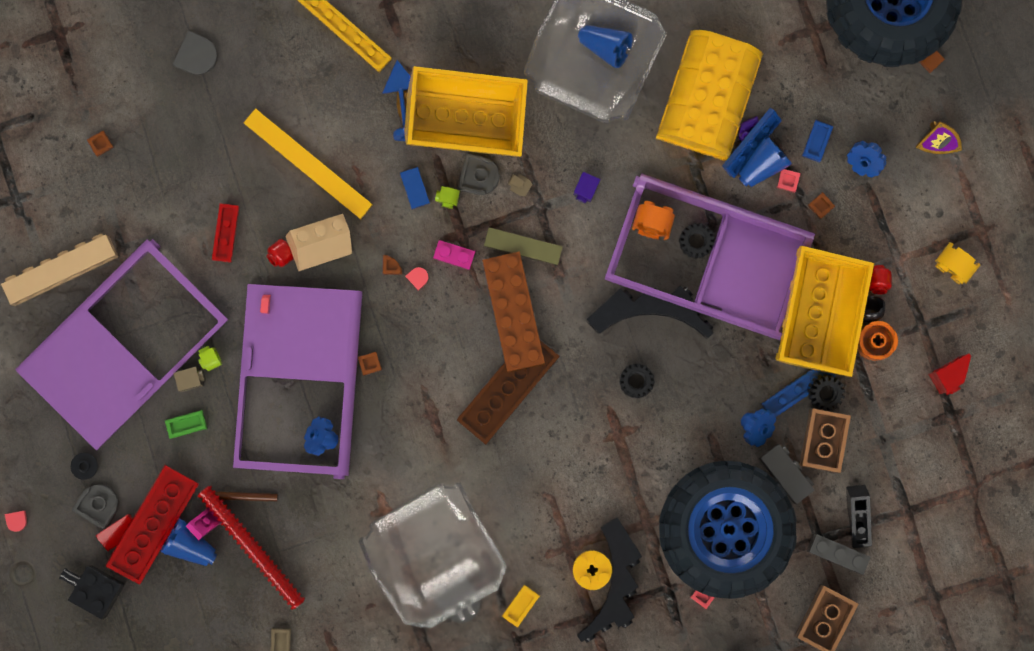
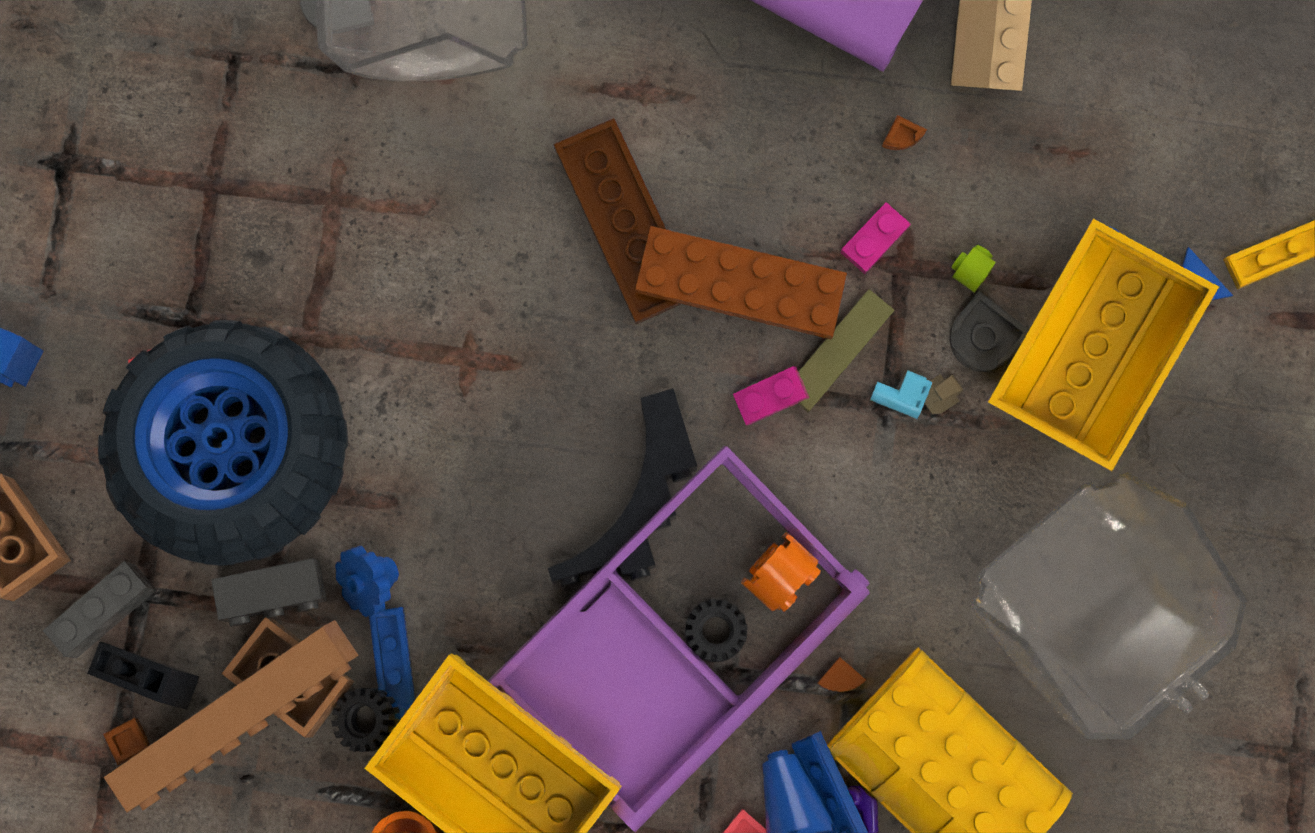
camera: 115 degrees right, 5 degrees down
yellow tile [244,108,373,220] -> none
dark orange tile [358,352,382,376] -> none
blue tile [400,167,430,209] -> none
coral tile [405,267,429,291] -> none
yellow tile [502,585,540,628] -> none
yellow brick [572,550,612,590] -> none
dark purple brick [573,172,600,203] -> none
black arch [577,517,642,643] -> none
blue cone [578,25,633,68] -> none
black tyre [619,363,655,399] -> none
none -> dark orange tile [103,718,150,765]
none -> medium nougat brick [104,620,359,812]
none -> dark pink plate [733,366,809,425]
none -> dark orange tile [817,657,866,692]
none -> medium azure piece [870,370,932,419]

